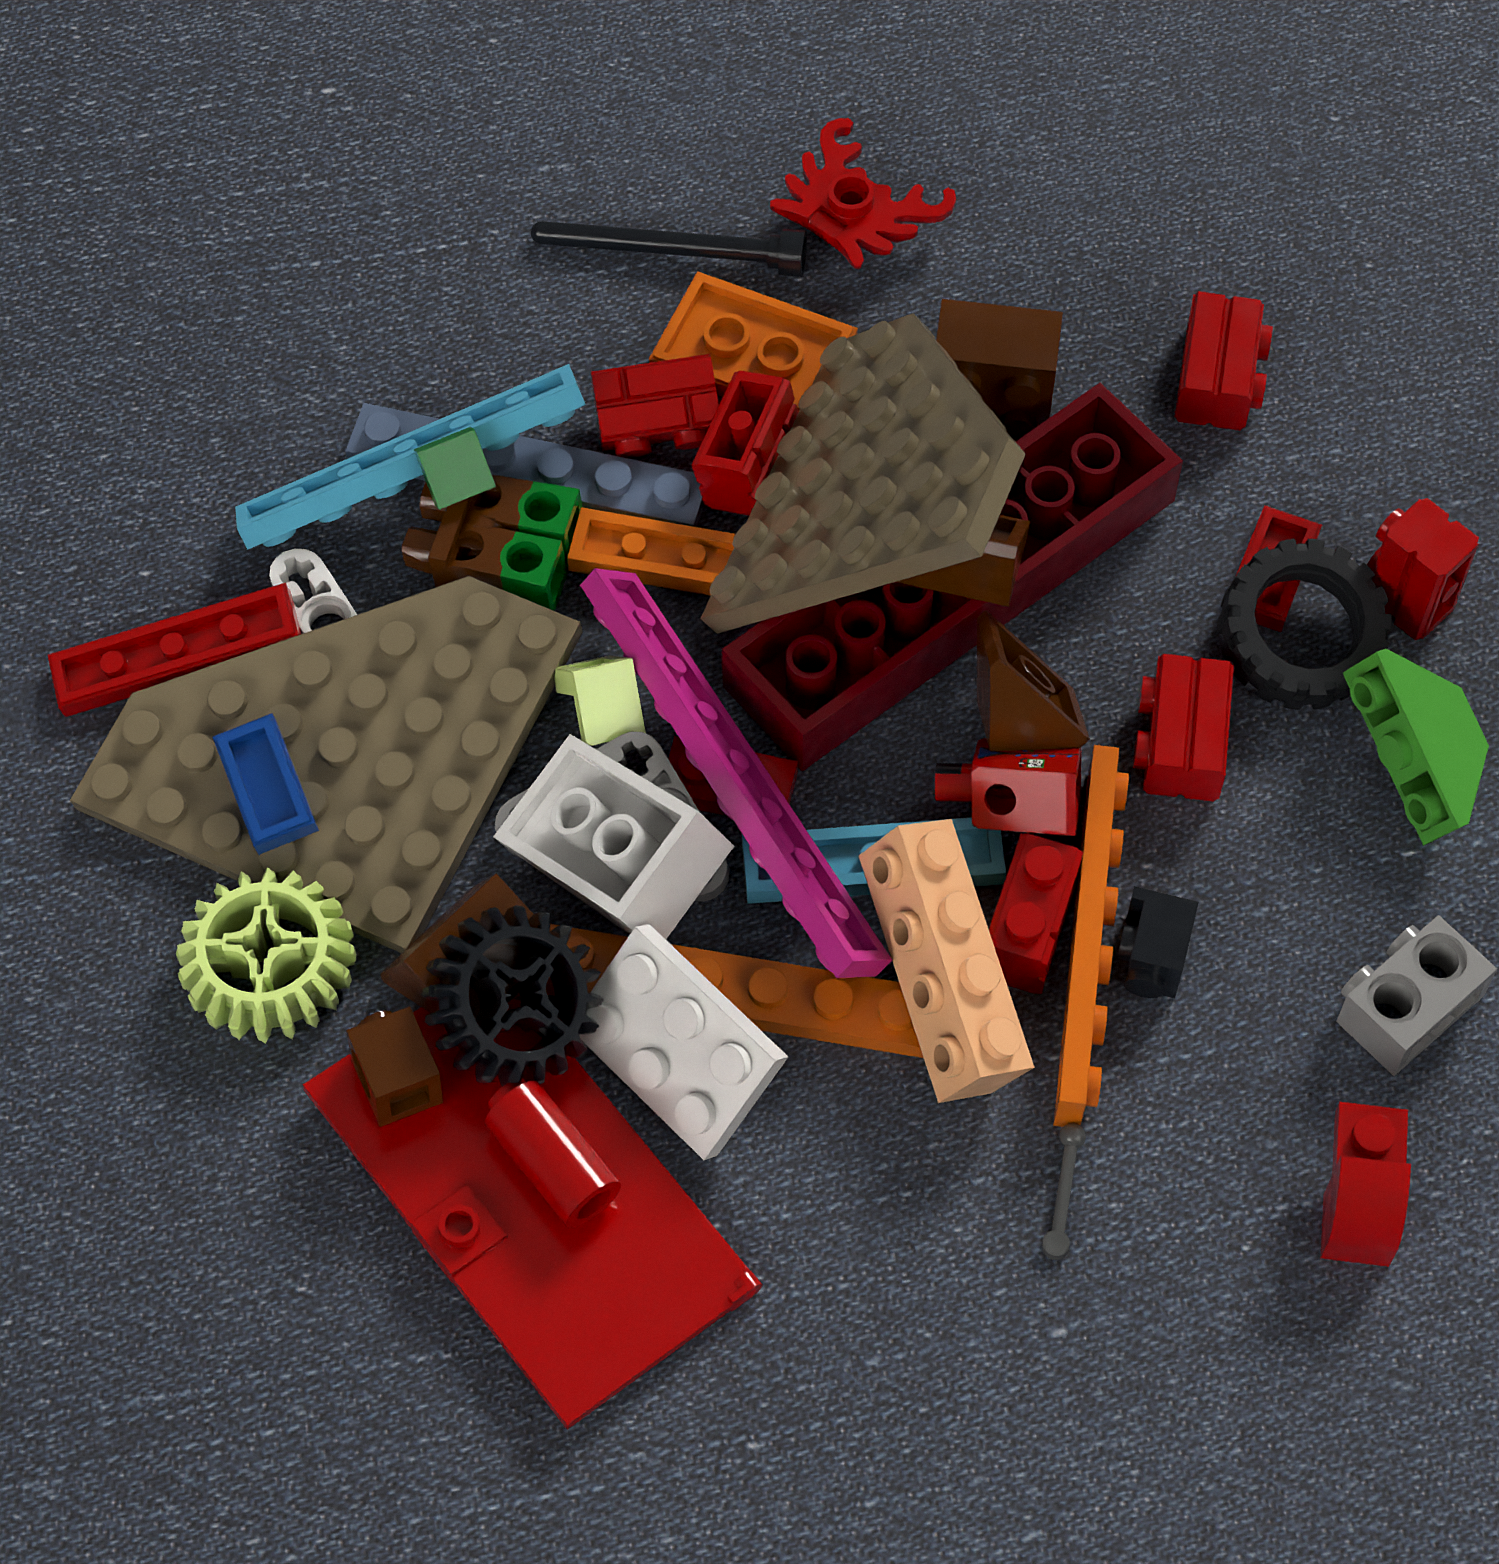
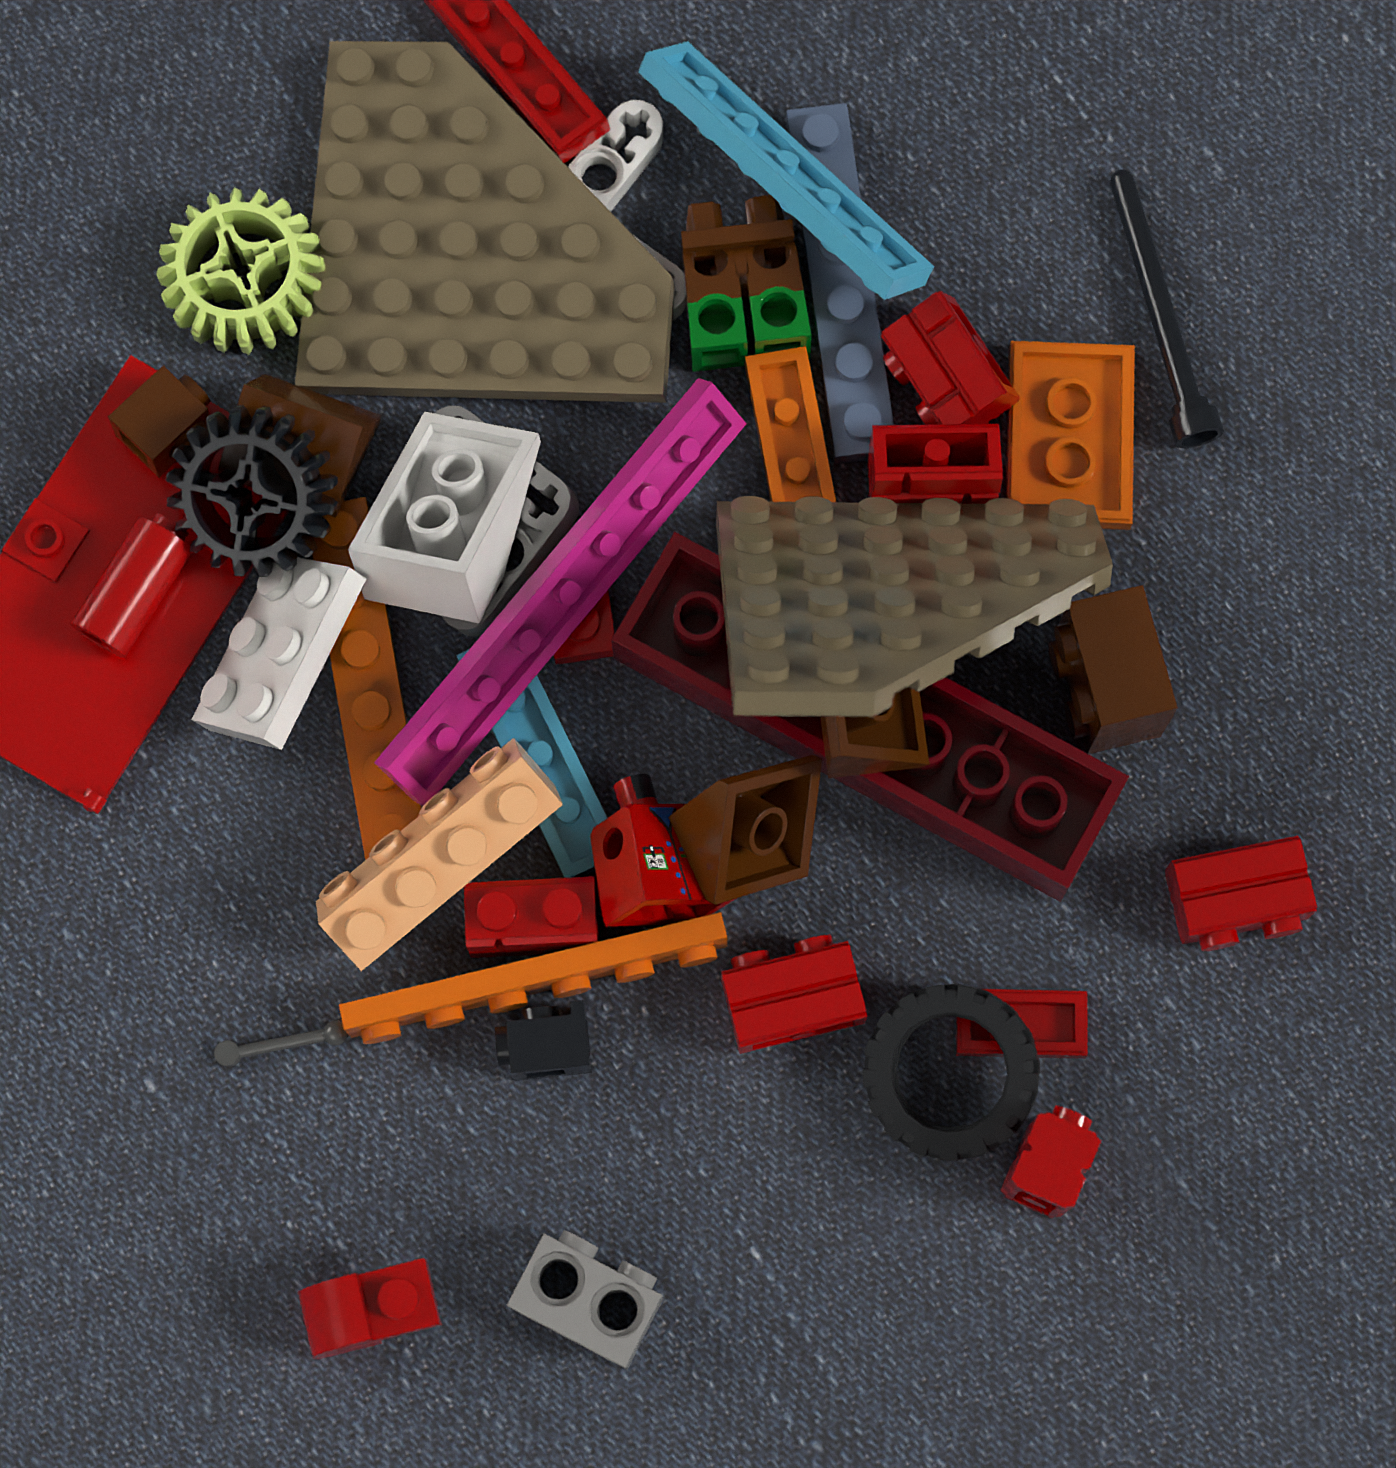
camera: 70 degrees right, 15 degrees up
blue tile [213,713,319,855] -> none
green tile [414,427,496,510] -> none
yellowish green panel [554,655,646,746] -> none
red animal [770,118,956,269] -> none
bright green slope [1343,648,1489,846] -> none

